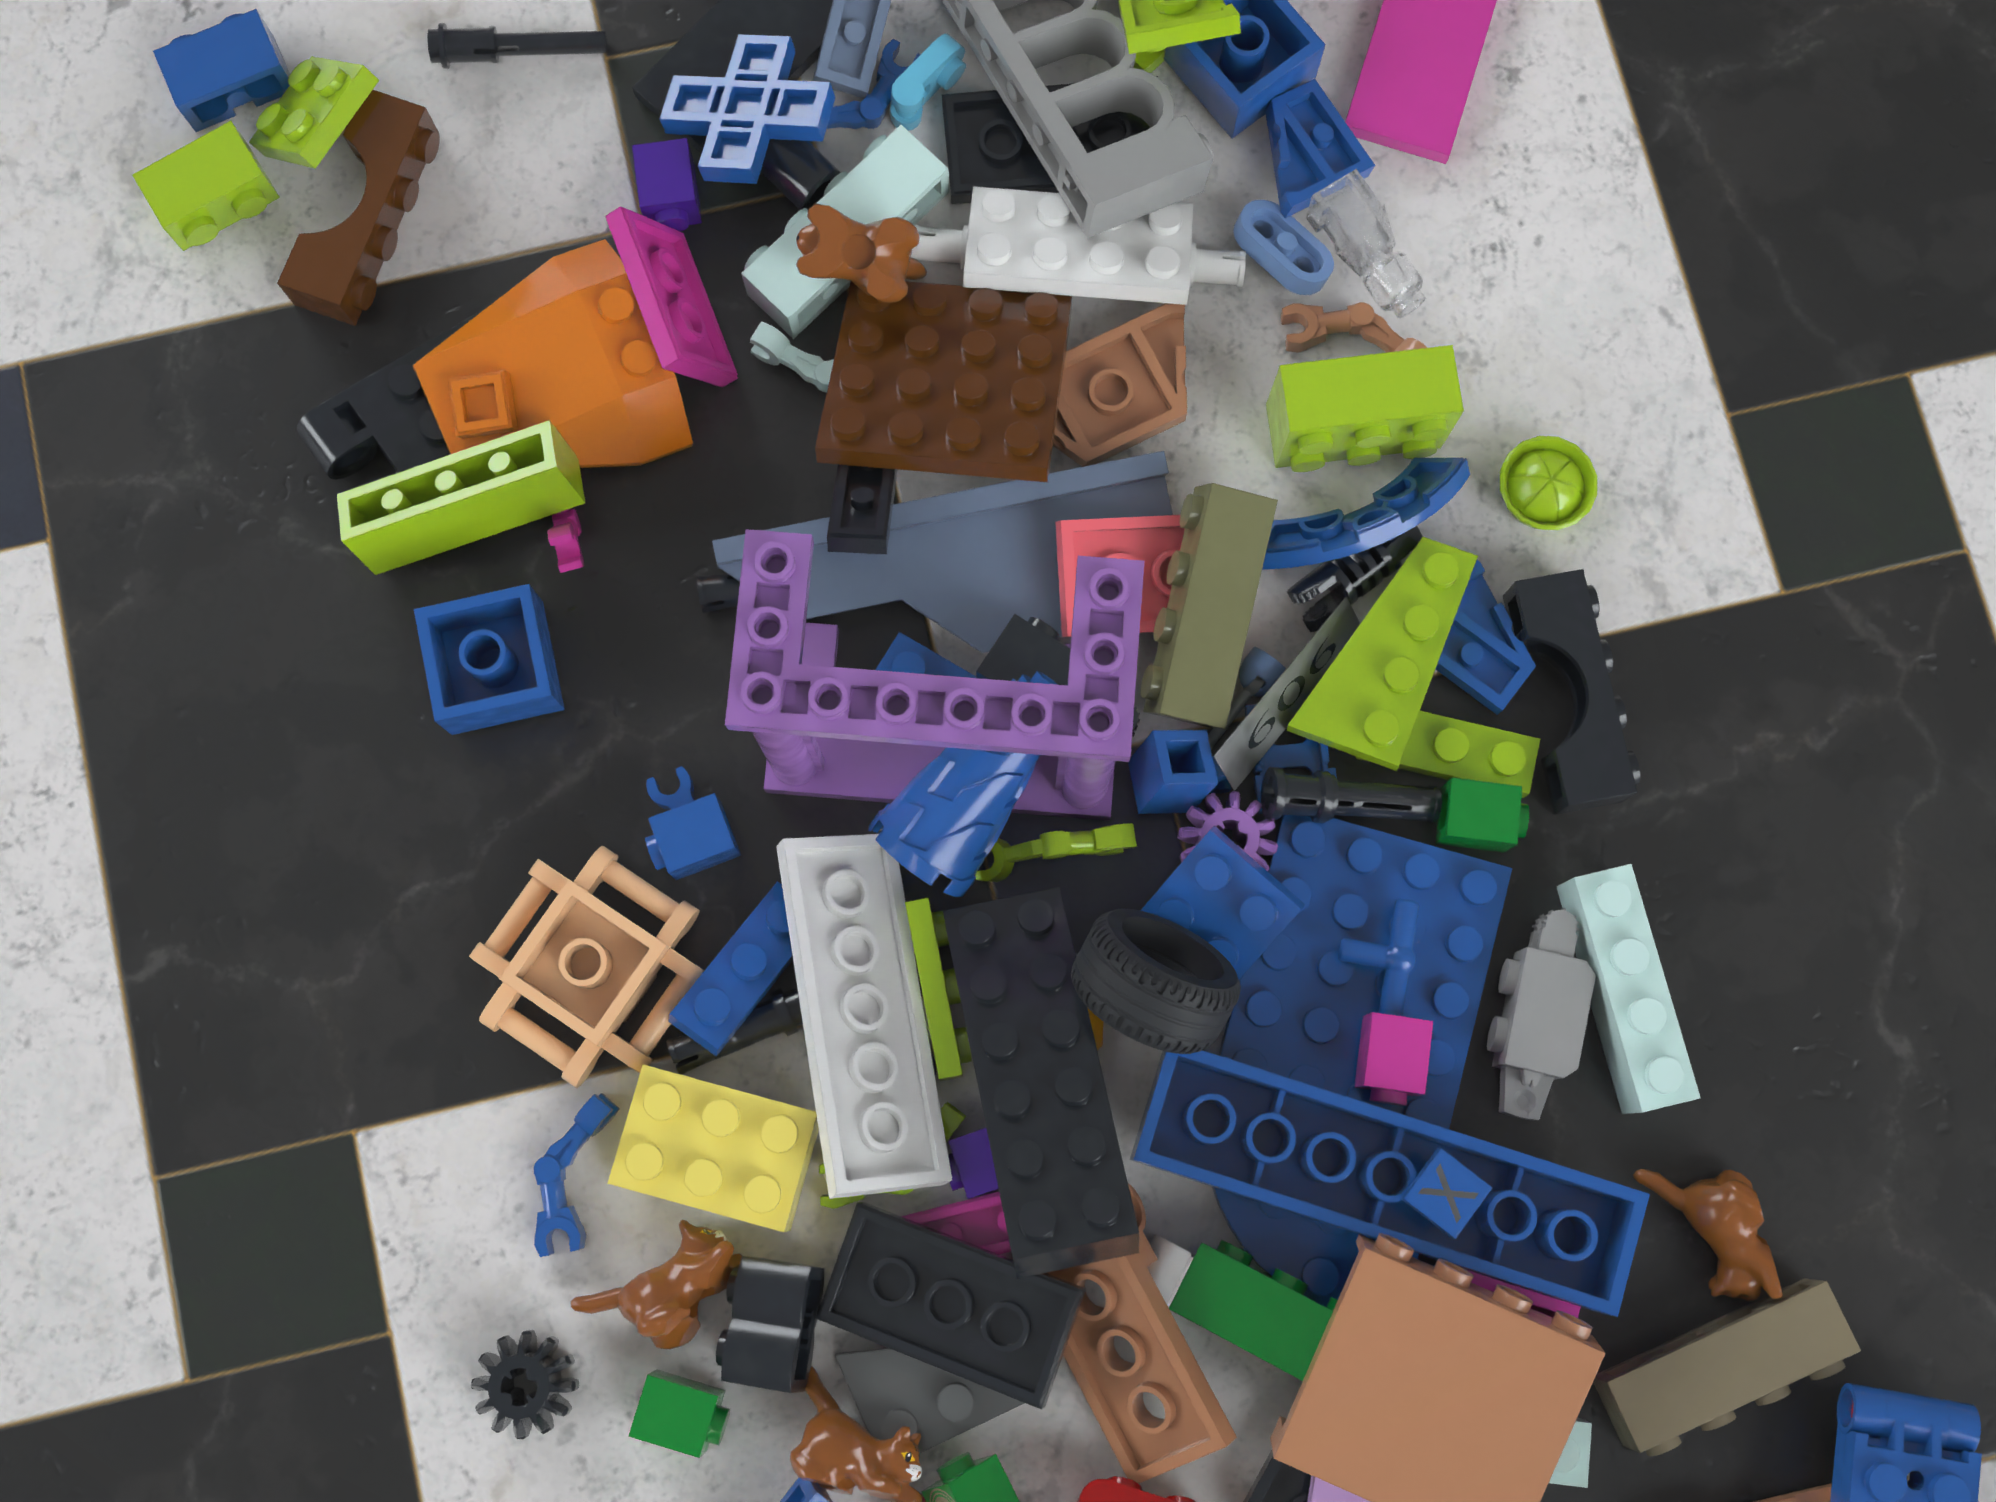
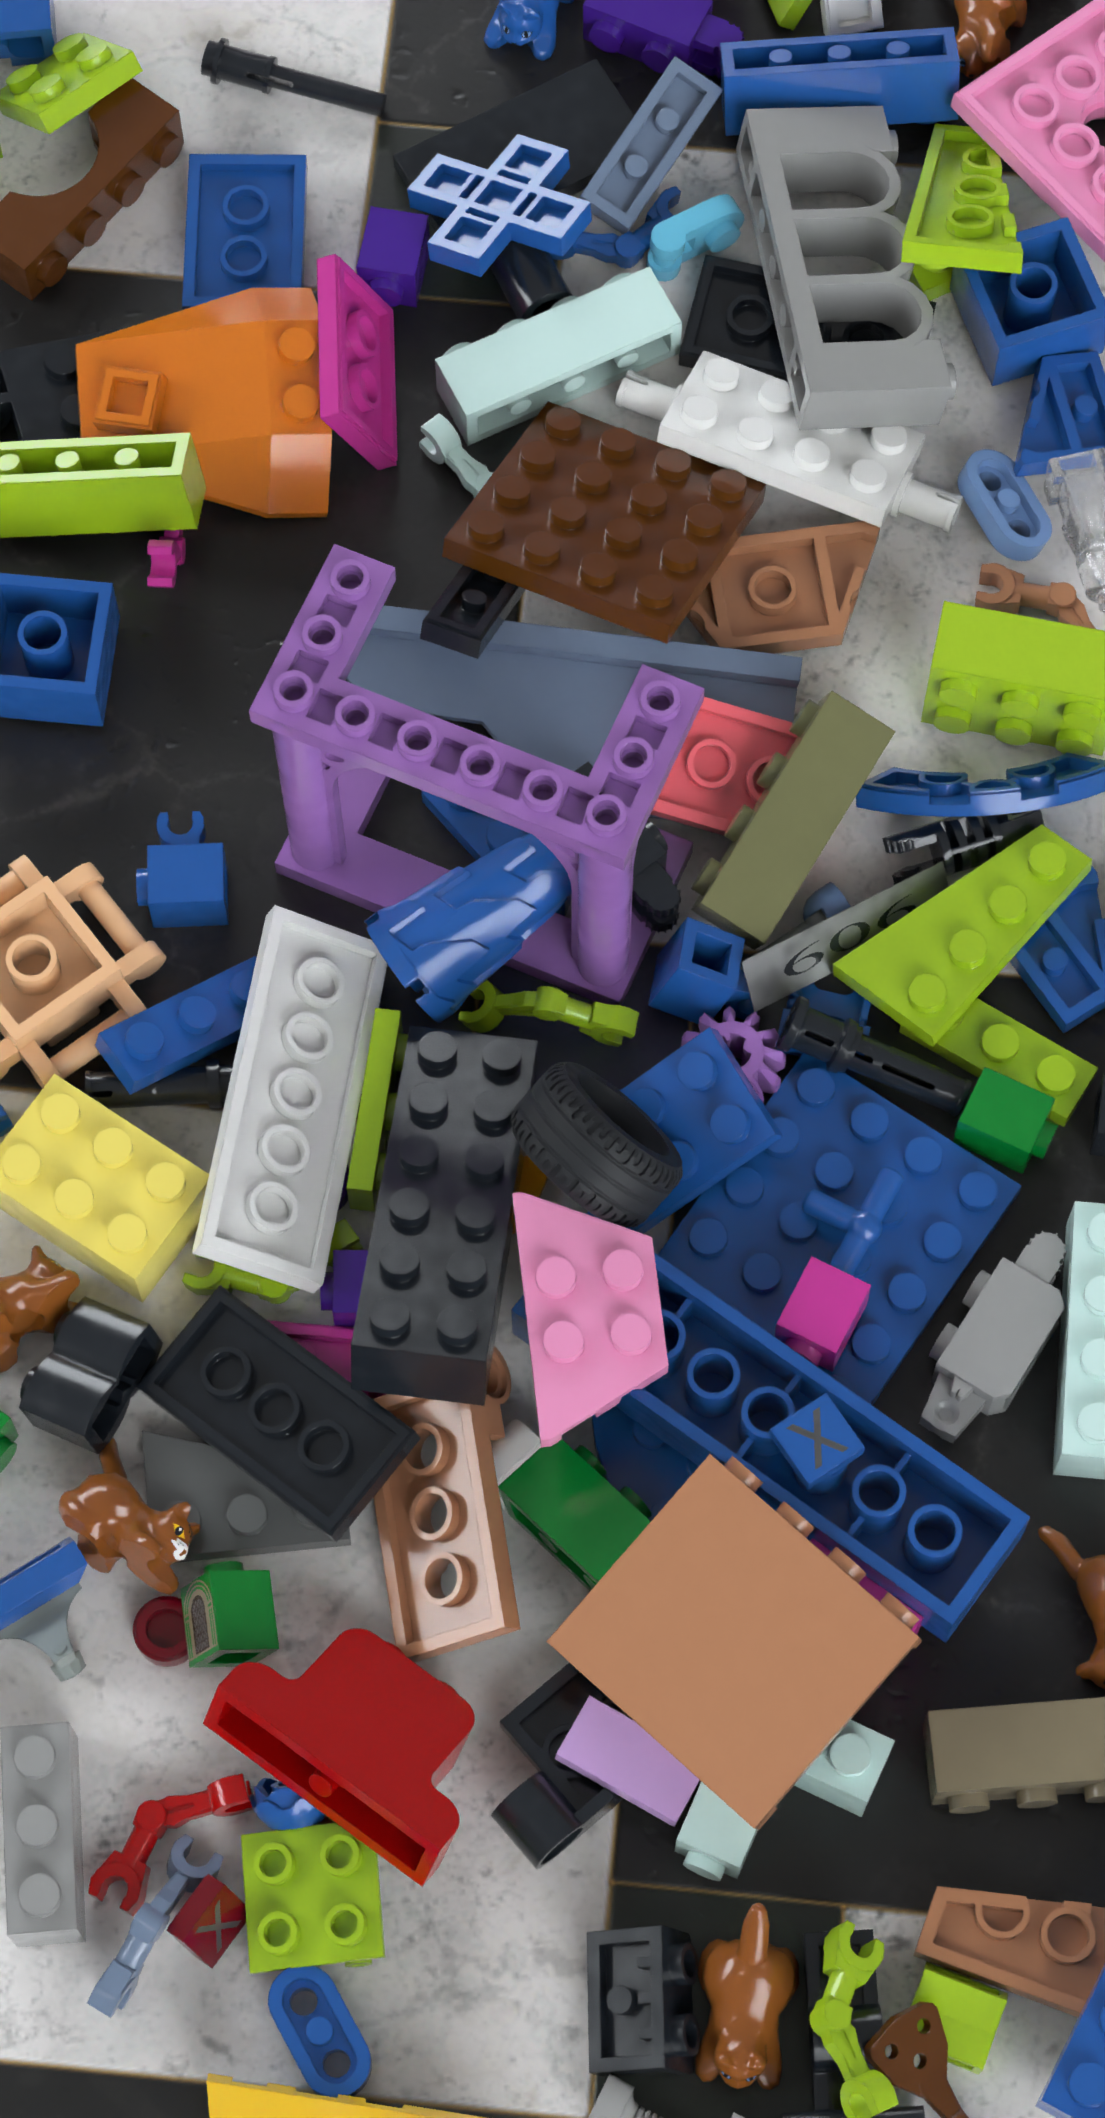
camera: 20 degrees right, 10 degrees down
dark orange animal [796,204,927,303] -> none
none -> blue plate [182,154,308,310]
none -> bright pink wing [512,1192,669,1447]

